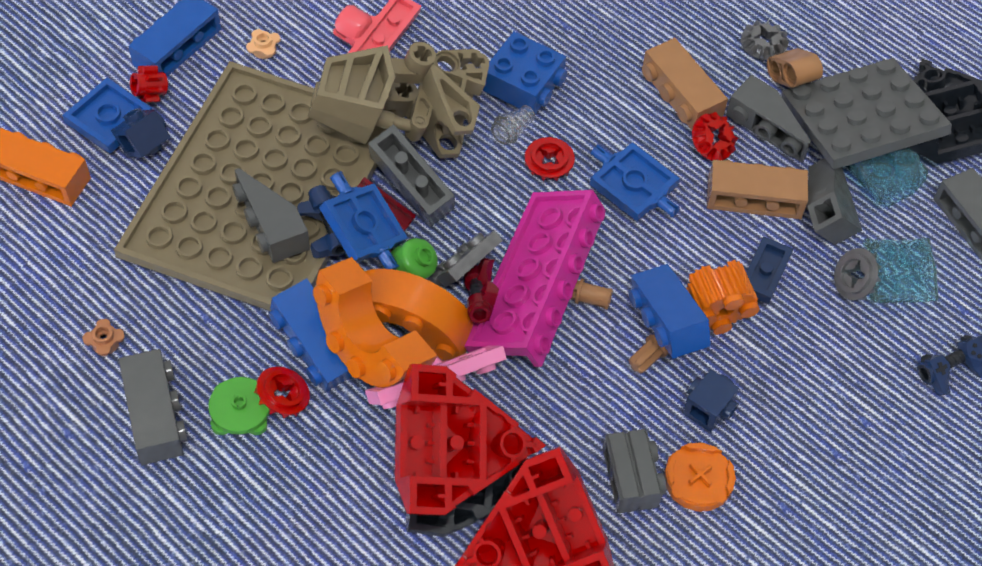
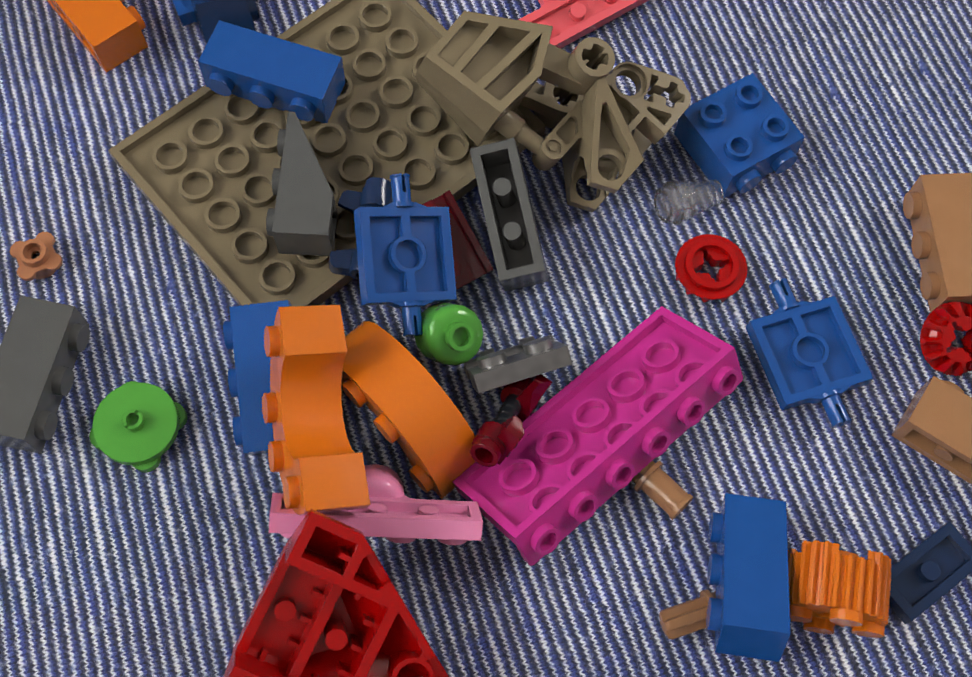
camera: 30 degrees right, 10 degrees up
red gear [254,367,310,419] -> none
none -> blue brick [198,20,345,123]

